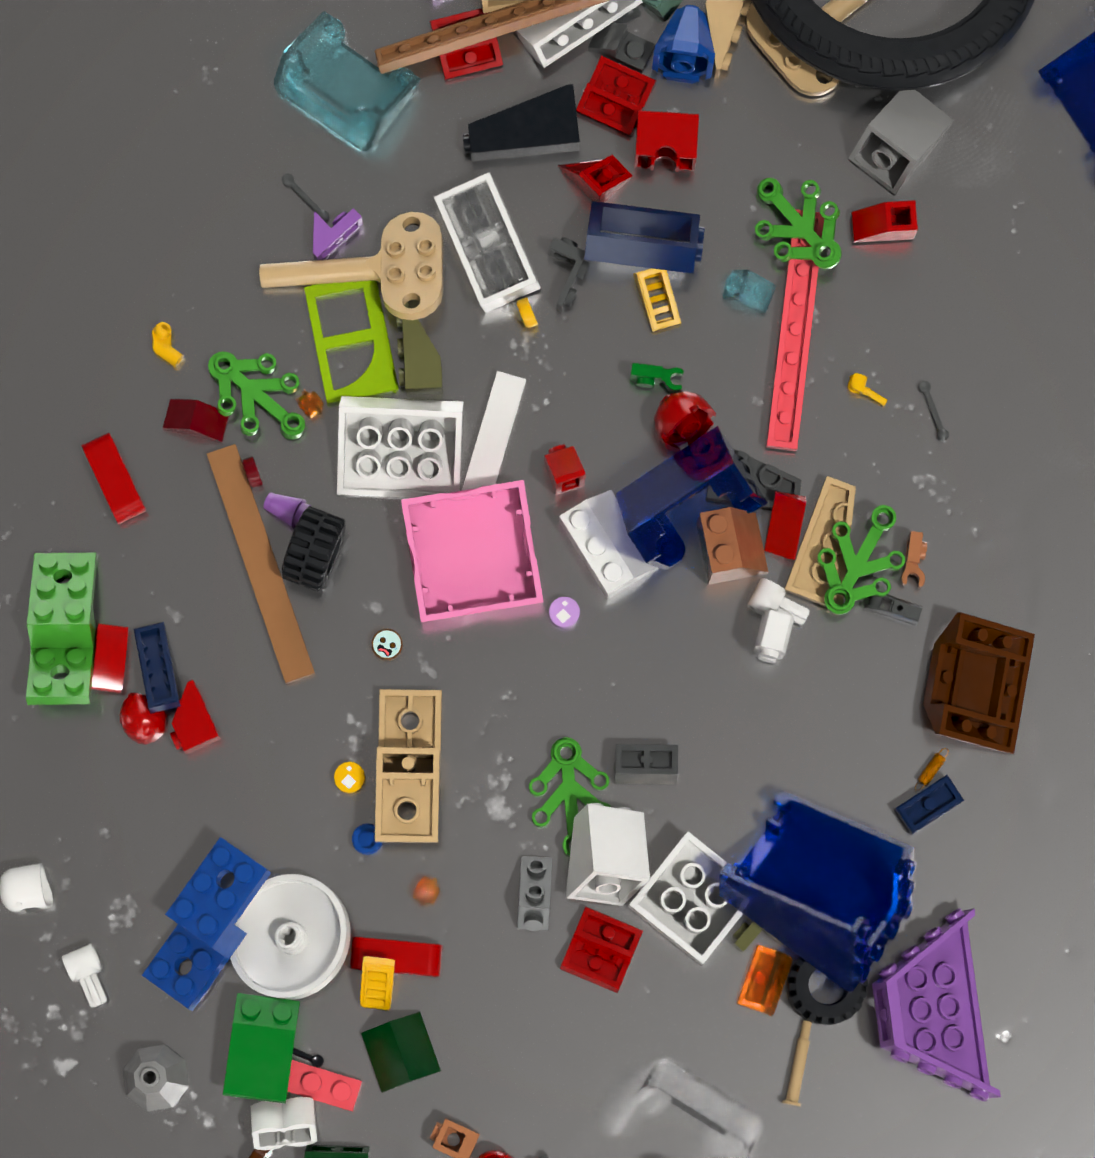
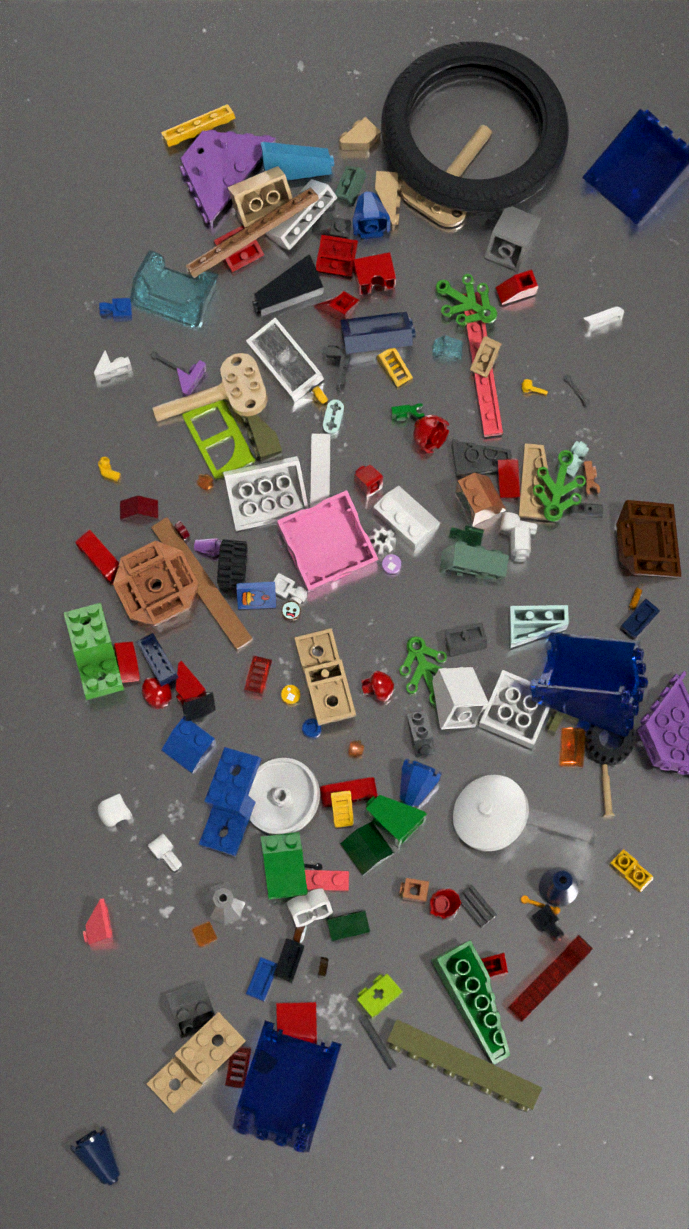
camera: 15 degrees left, 5 degrees down
bright green plant [208,352,305,440] -> none
red slope [560,907,643,993] -> none
clear blue windscreen [616,426,768,570] -> none
none -> white slope [94,350,132,382]
none -> blue plate [99,298,132,319]
none -> nougat piece [113,541,199,626]
none -> blue slope [161,716,216,773]
none -> black slope [183,692,216,721]
none -> clear orange tile [192,921,218,948]
none -> blue tile [237,582,276,609]
none -> clear red slope [244,655,272,697]
none -> white plate [273,573,308,605]
none -> light aqua beam [323,400,344,436]
none -> red piece [361,671,394,702]
none -> green slope [365,795,427,847]
none -> white piece [368,526,396,555]
none -> blue cone [400,758,442,807]
none -> sand green wedge [439,541,509,581]
none -> clear green plate [449,525,484,547]
none -> white dish [453,775,529,851]
none -> tan slope [470,336,502,378]
none -> light aqua wedge [509,605,569,648]
none -> light aqua plate [557,441,589,479]
none -> white slope [583,307,624,331]

